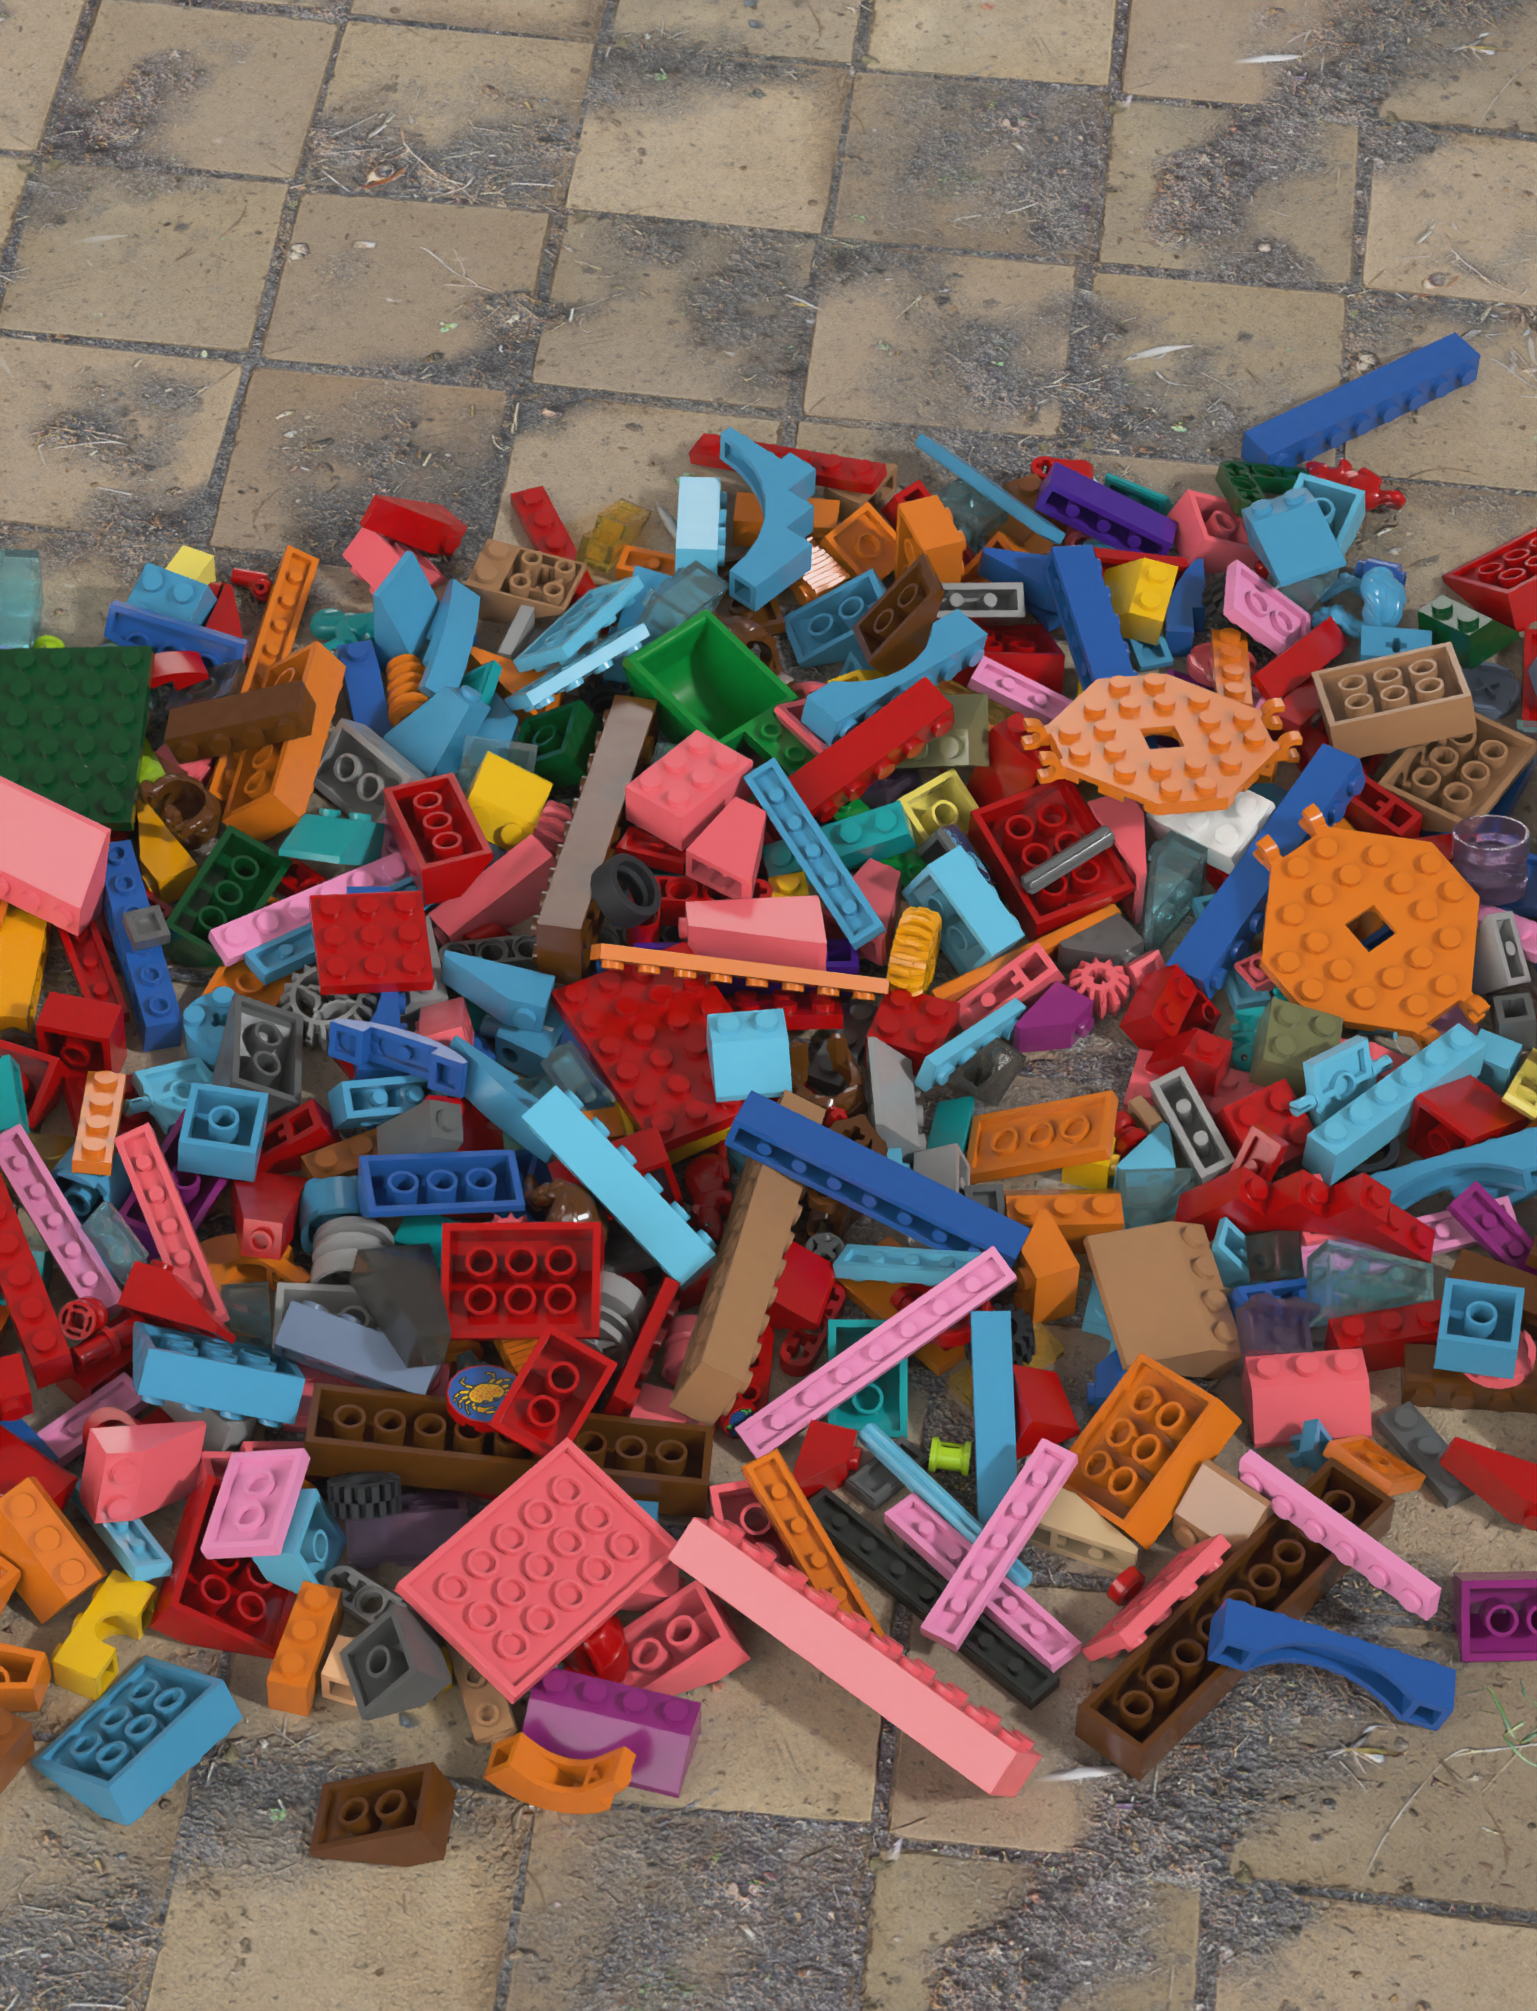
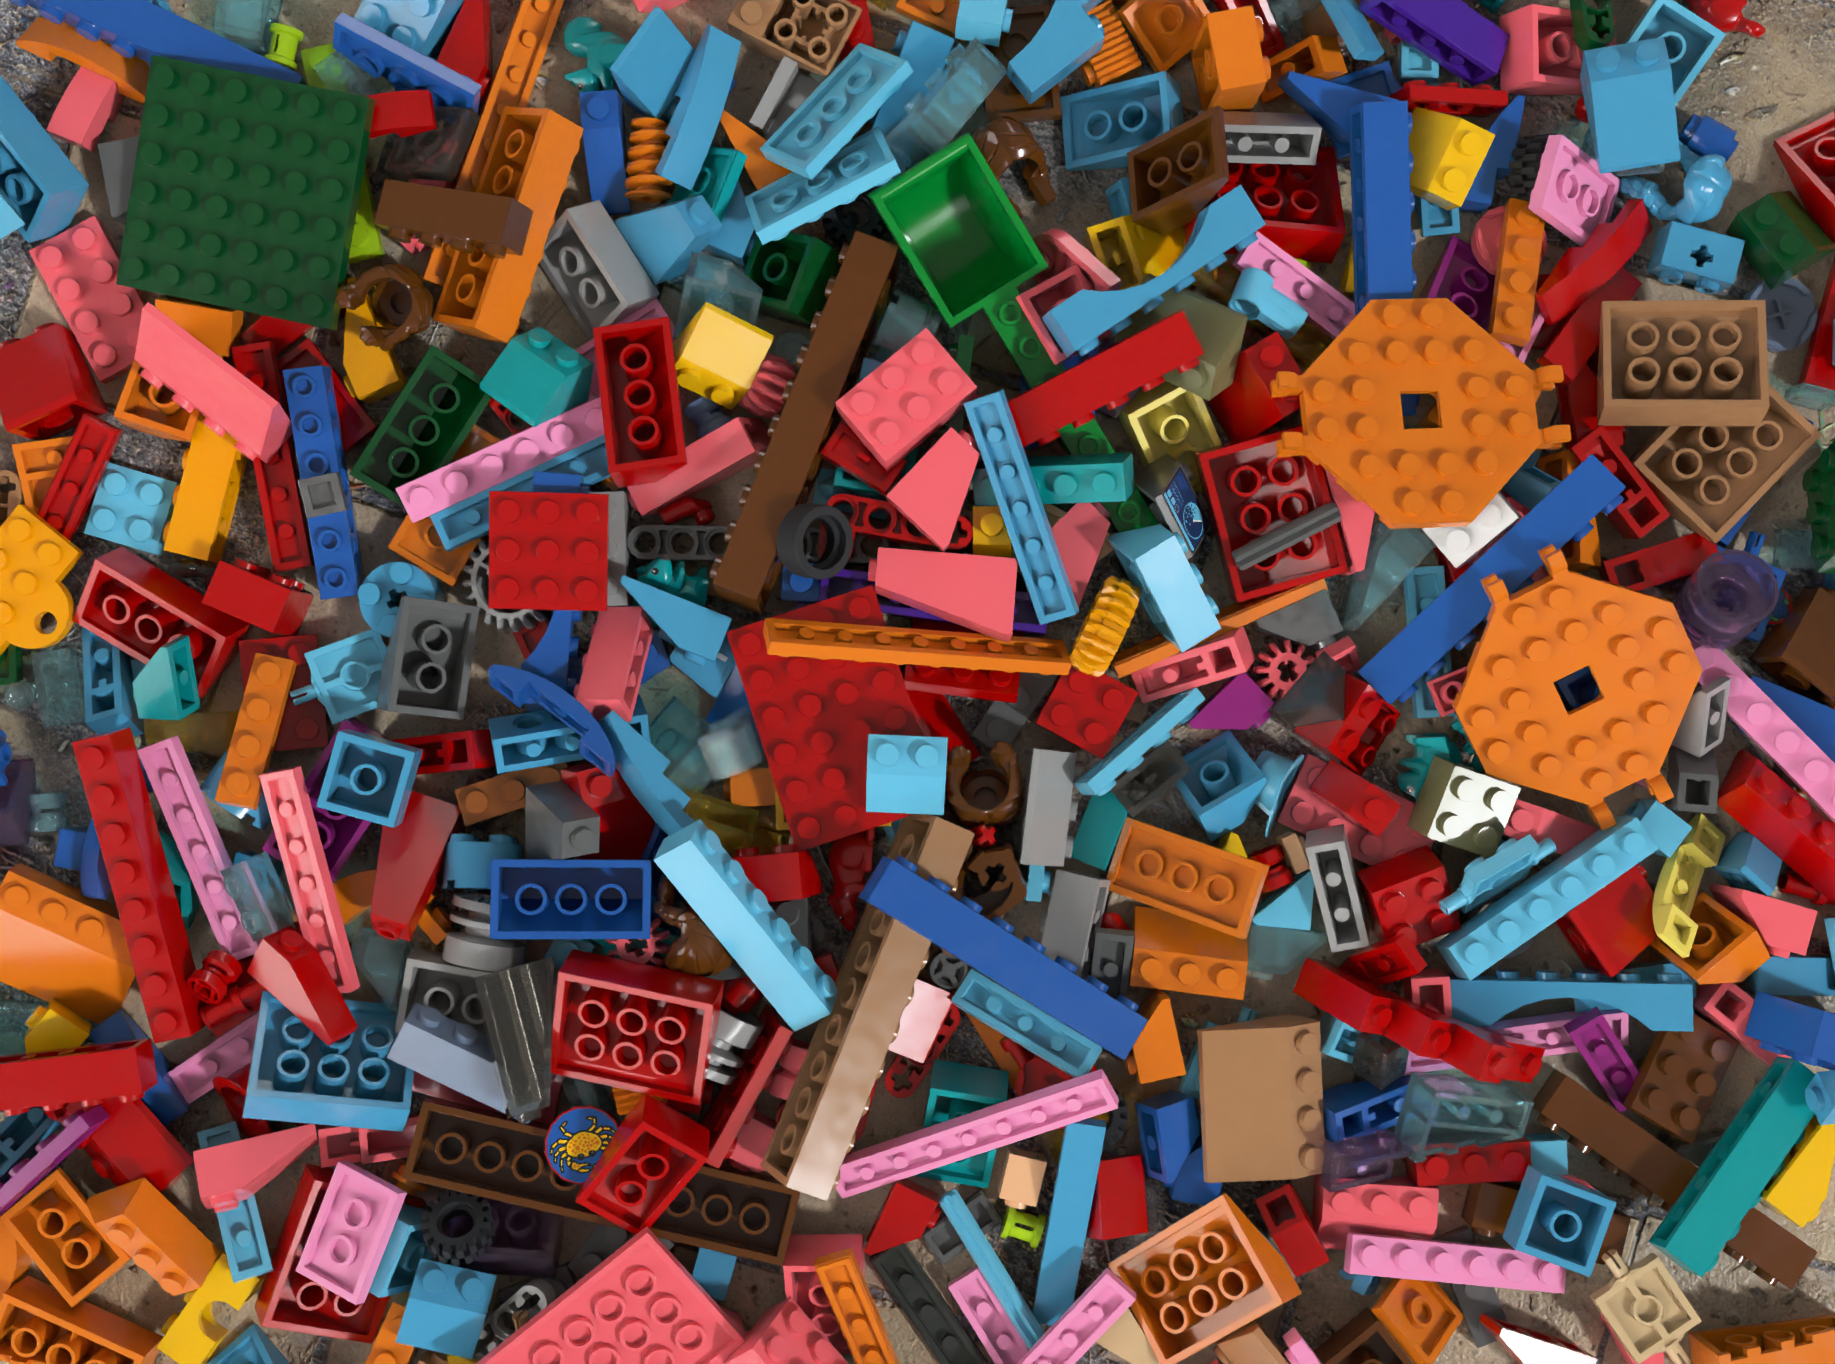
camera: 10 degrees right, 40 degrees up
none -> dark azure slope [395,1258,497,1359]
none -> light nougat brick [998,1145,1047,1209]
none -> blue slope [1135,1090,1199,1184]
none -> dark azure slope [1165,730,1267,842]
none -> medium azure piece [1228,267,1308,339]
none -> medium azure piece [1255,751,1304,837]
none -> red slope [1255,1183,1331,1277]
none -> clear smoke slope [1272,651,1346,727]
none -> bright pink plate [1344,1232,1566,1294]

